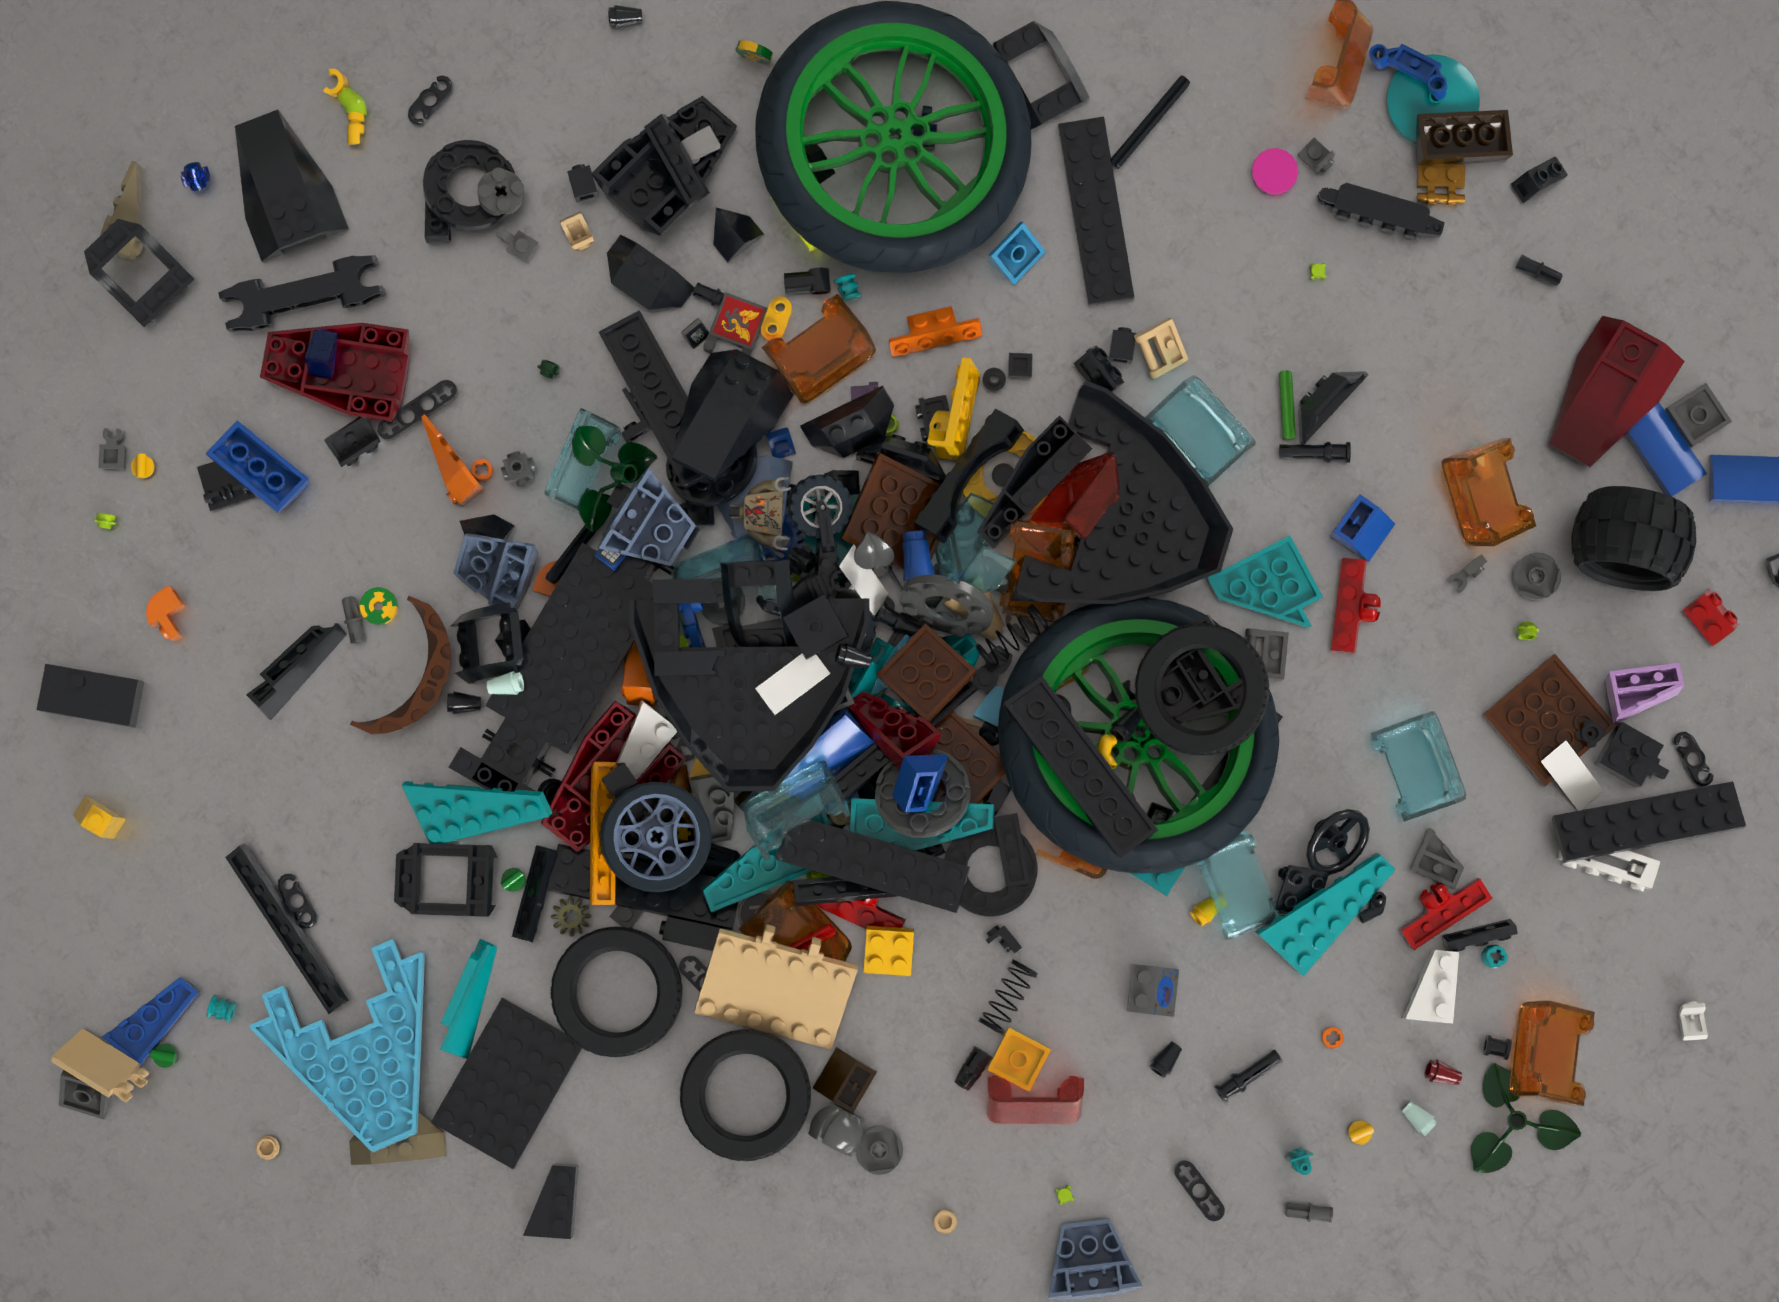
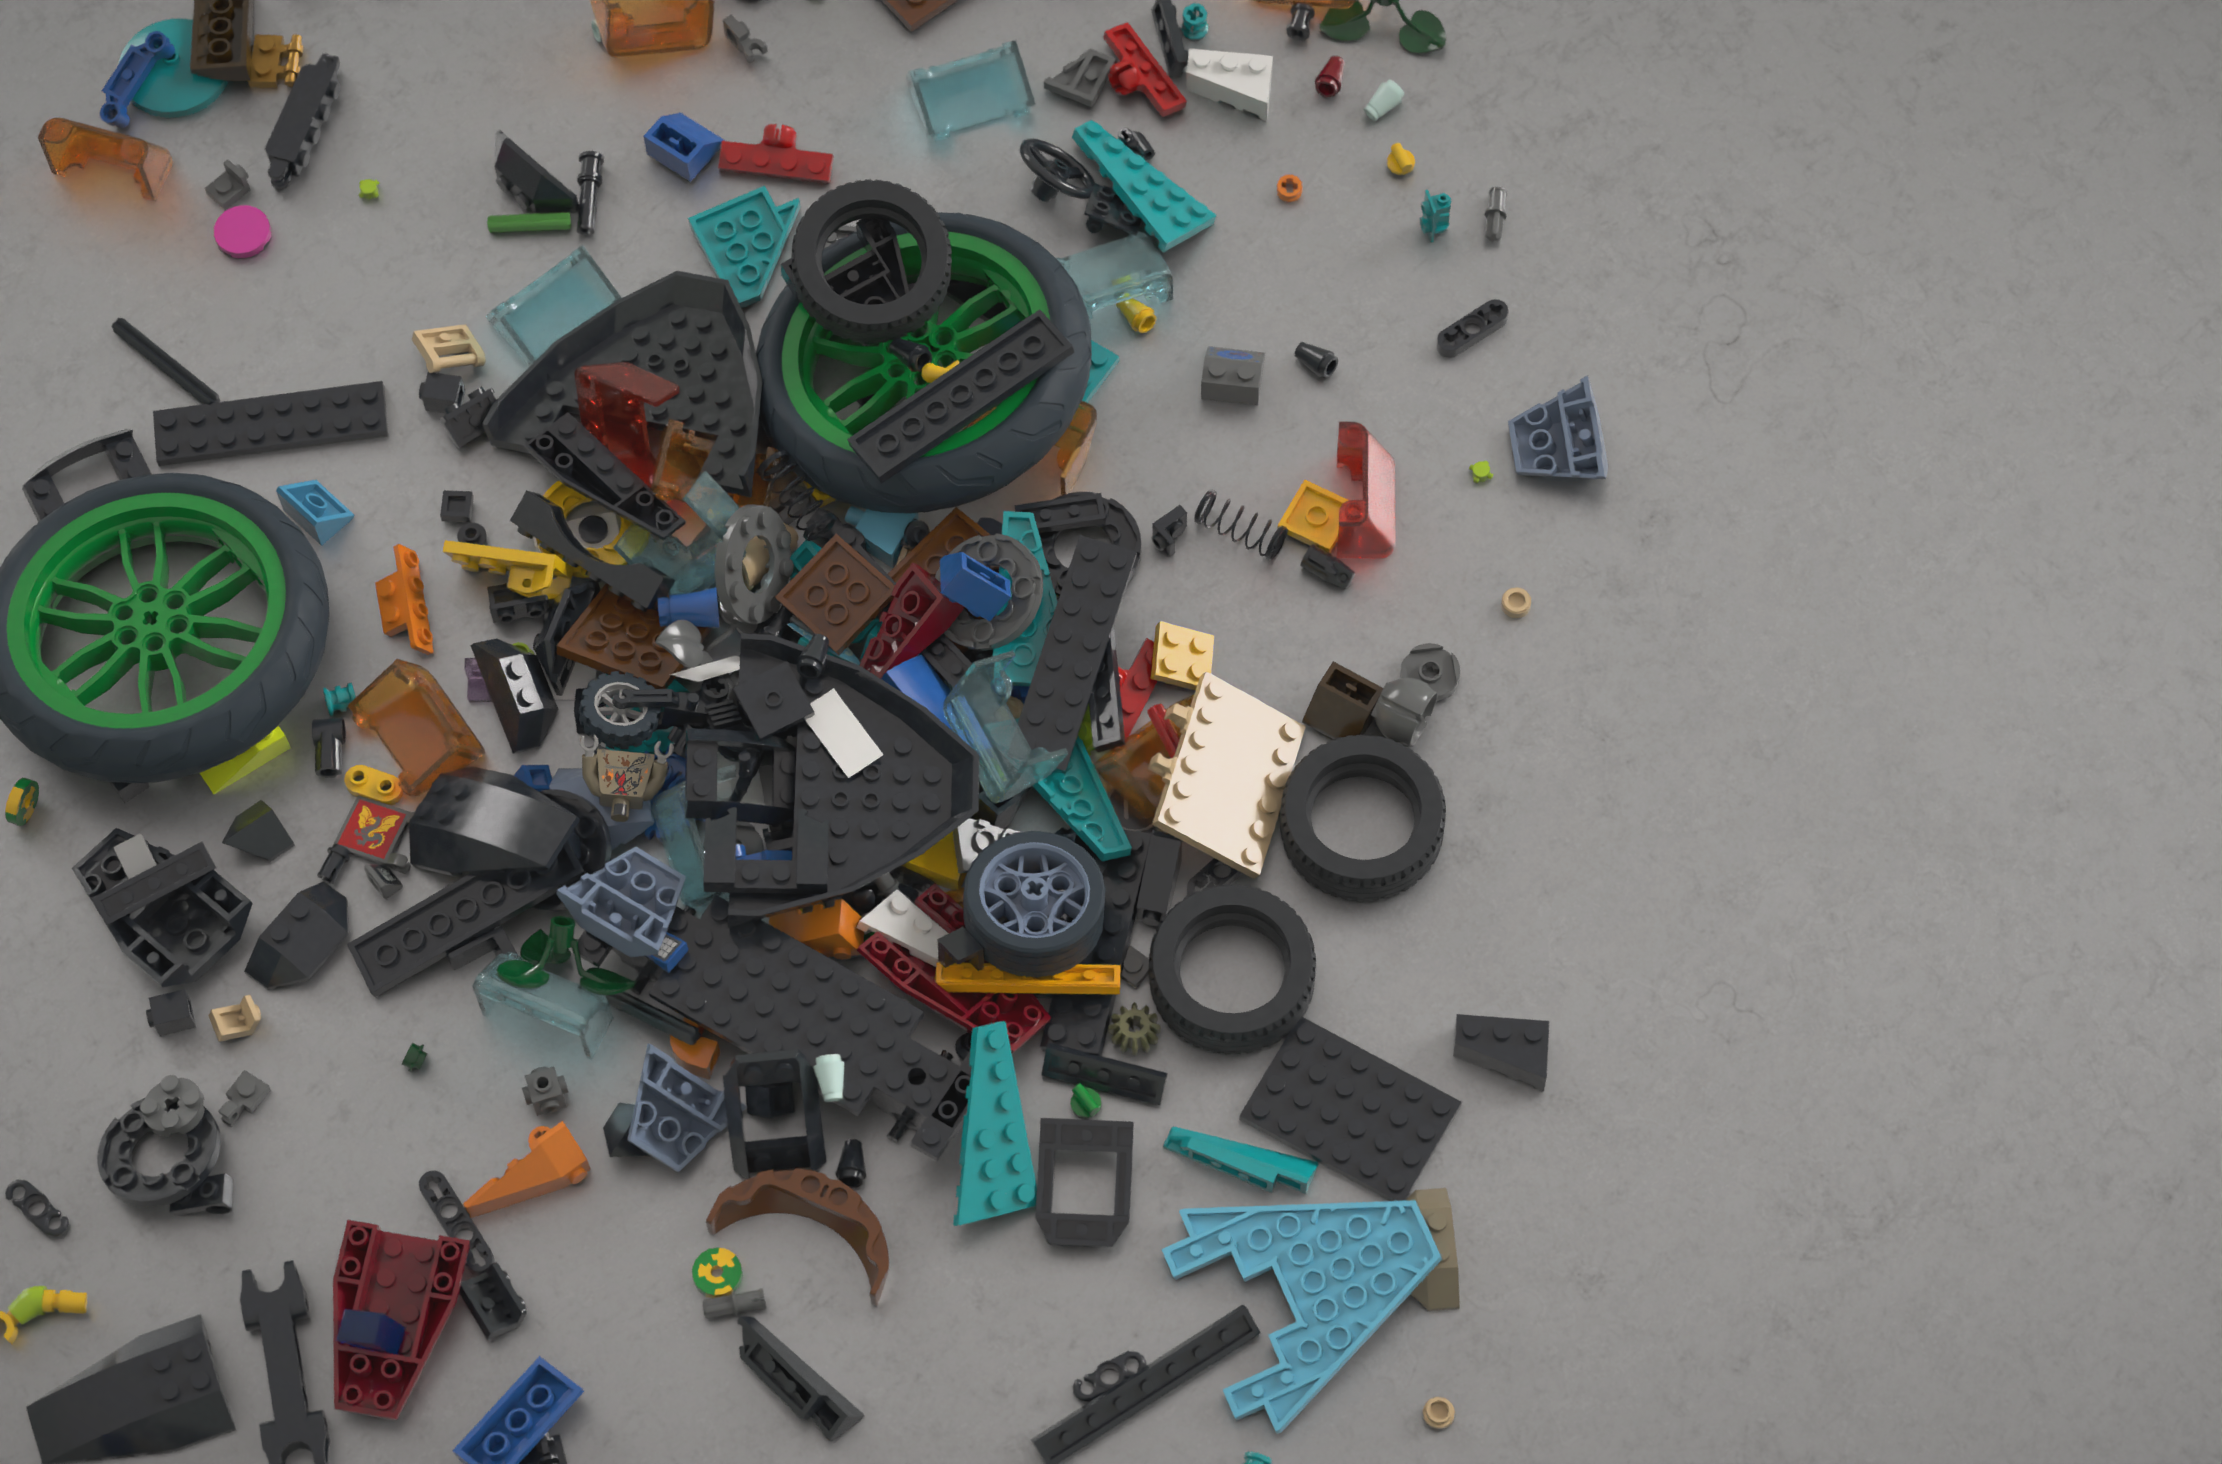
camera: 90 degrees left, 20 degrees down
black pin [1214,1050,1283,1104] -> none

